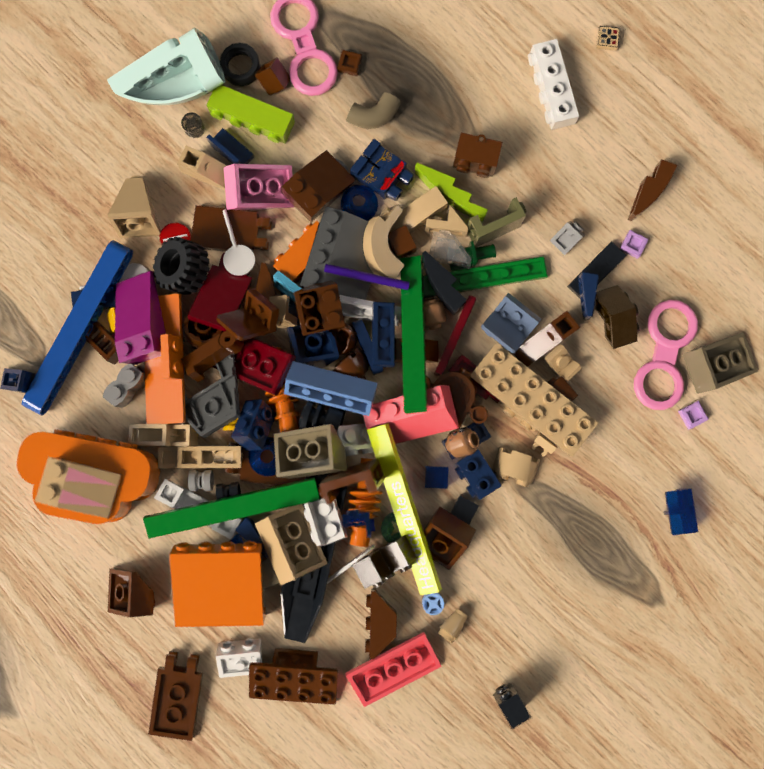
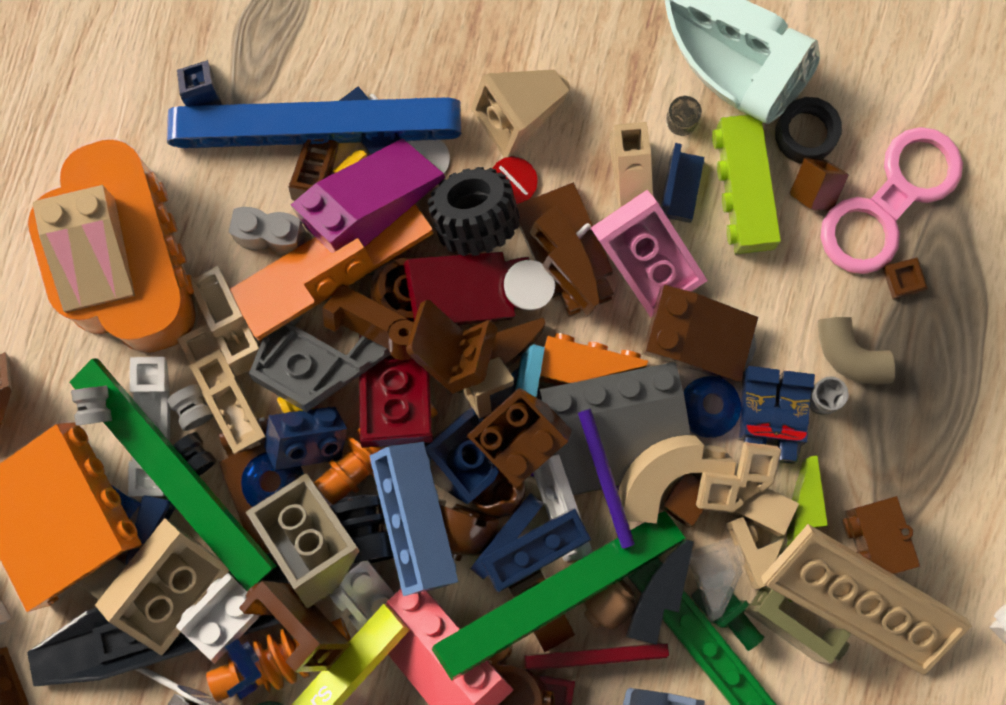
camera: 60 degrees right, 5 degrees down
none -> light grey wheel [71,386,112,426]
none -> reddish brown slope [530,205,599,316]
none -> tan tile [696,442,781,513]
none -> tan tile [761,524,972,676]
none -> light grey wheel [810,376,849,415]

